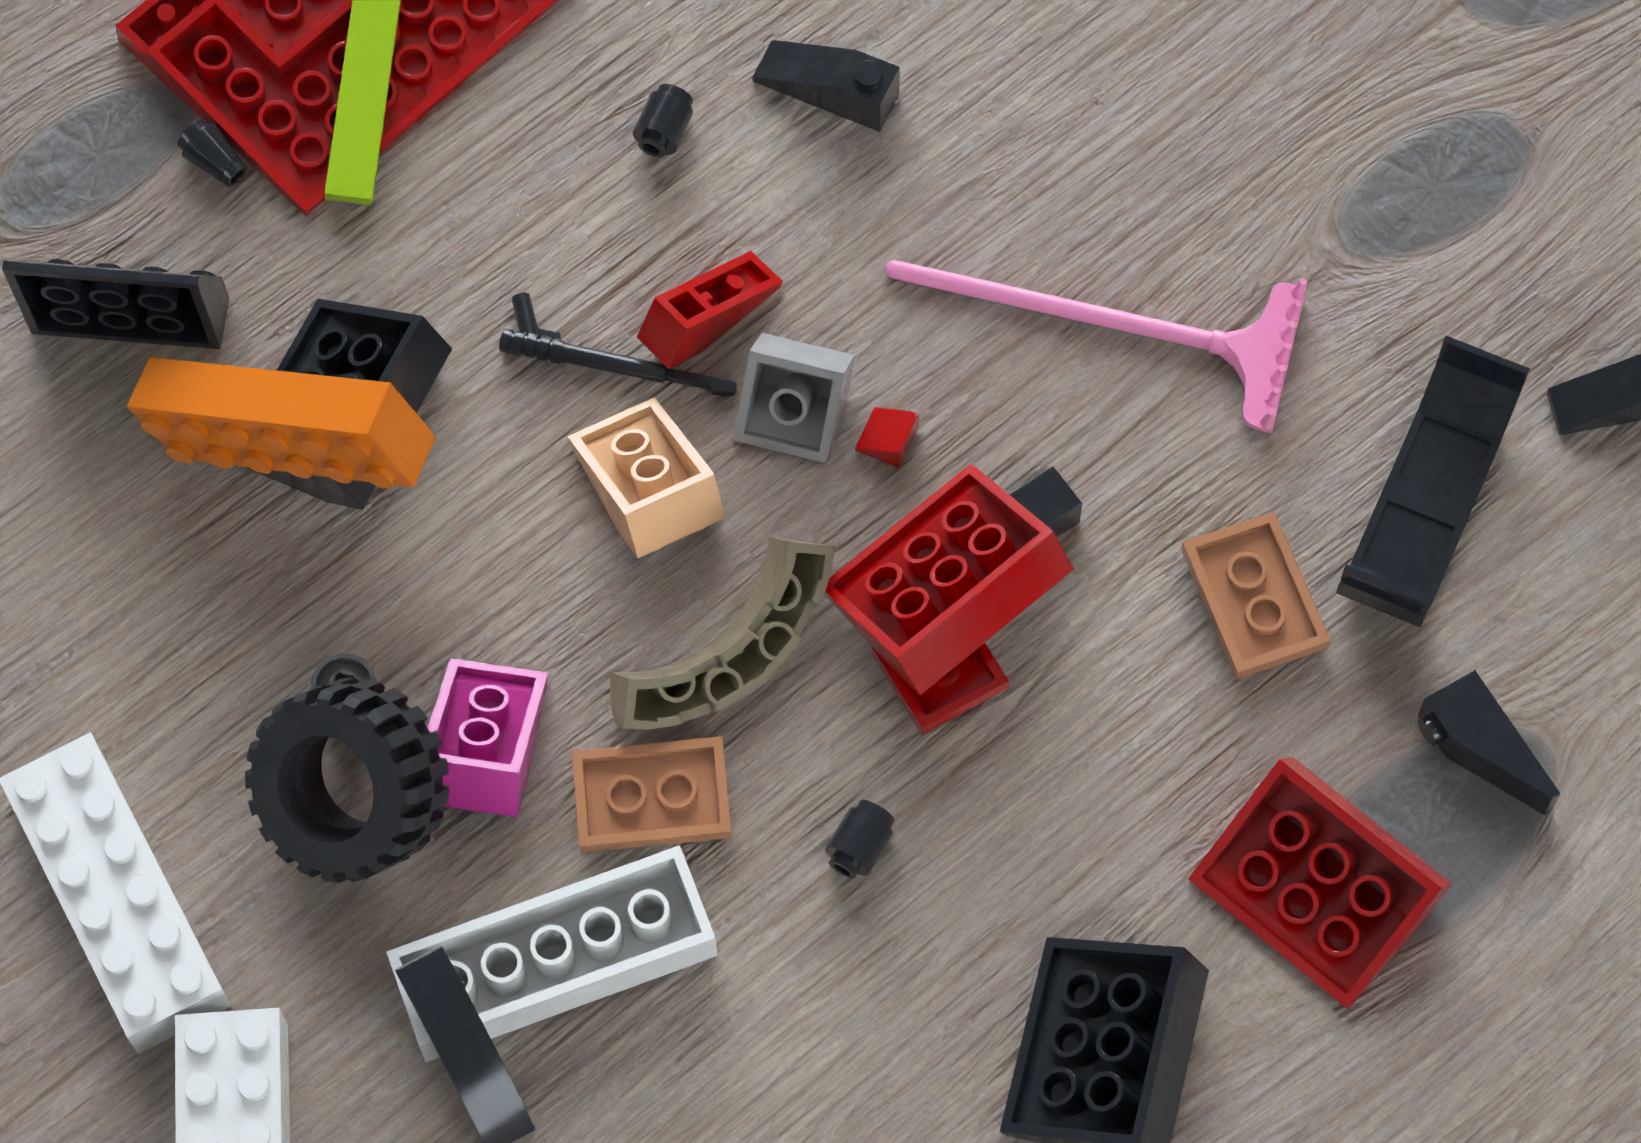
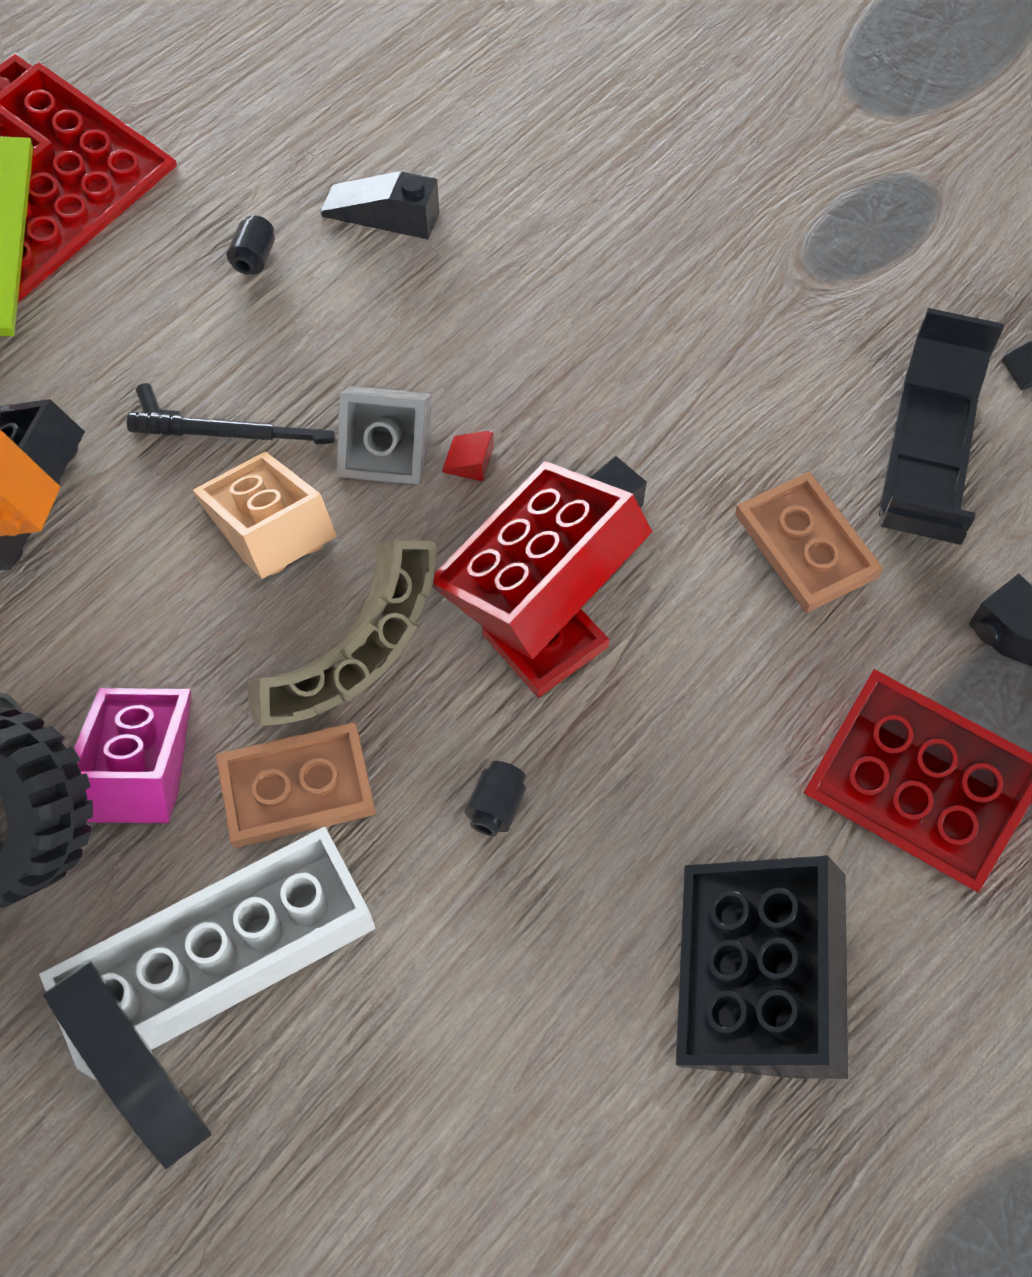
camera: 10 degrees left, 5 degrees down
red slope [637,251,783,369] -> none
bright pink piece [884,260,1307,434] -> none

